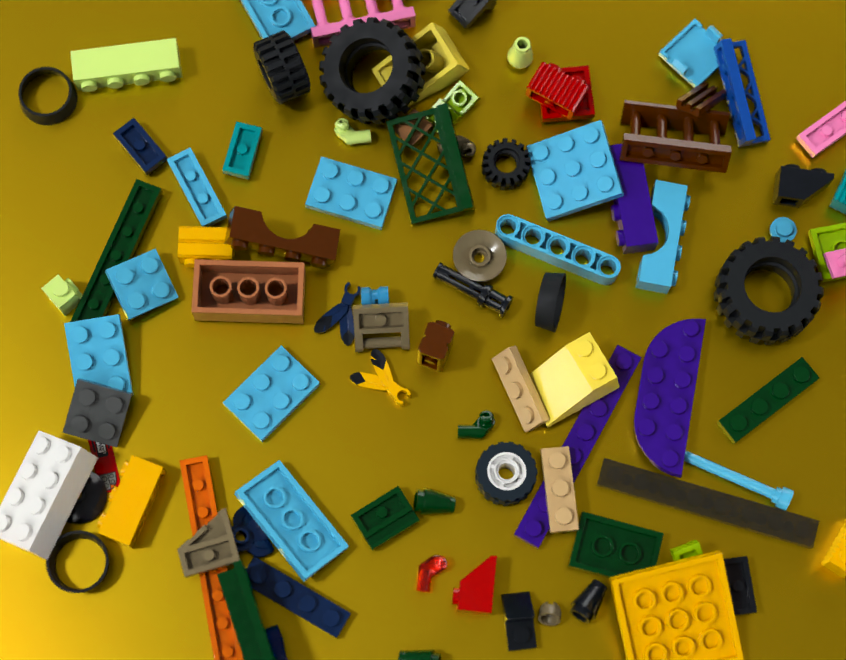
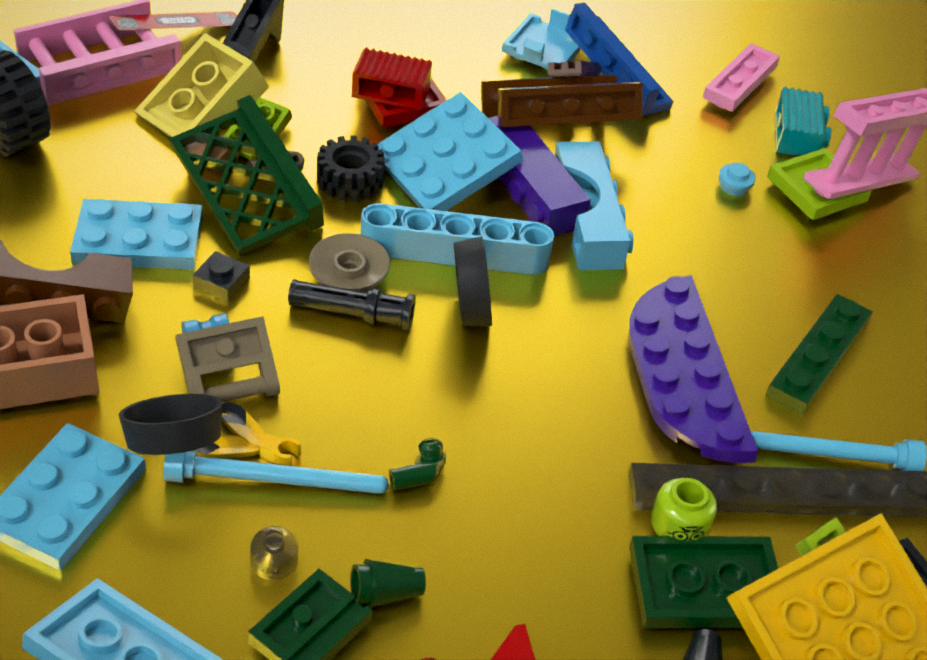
camera: 20 degrees left, 30 degrees down
dark blue piece [314,282,361,346] -> none
black tyre [319,17,426,125] -> none
yellowish green arm [334,118,371,145] -> none
reddish brown brick [417,320,454,372] -> none
black wheel [475,442,537,506] -> none
tan plate [492,346,550,432] -> none
yellowish green cone [507,37,533,68] -> none
dark purple plate [513,345,642,549] -> none
light yellow slope [529,332,620,428] -> none
tan plate [540,446,579,533] -> none
black tyre [714,236,824,345] -> none
black slope [772,164,834,208] -> none
none -> black tyre [119,394,222,455]
none -> medium azure piece [163,451,389,494]
none -> plate [193,251,250,301]
none -> clear smoke piece [250,526,299,580]
none -> lime head [651,478,717,541]

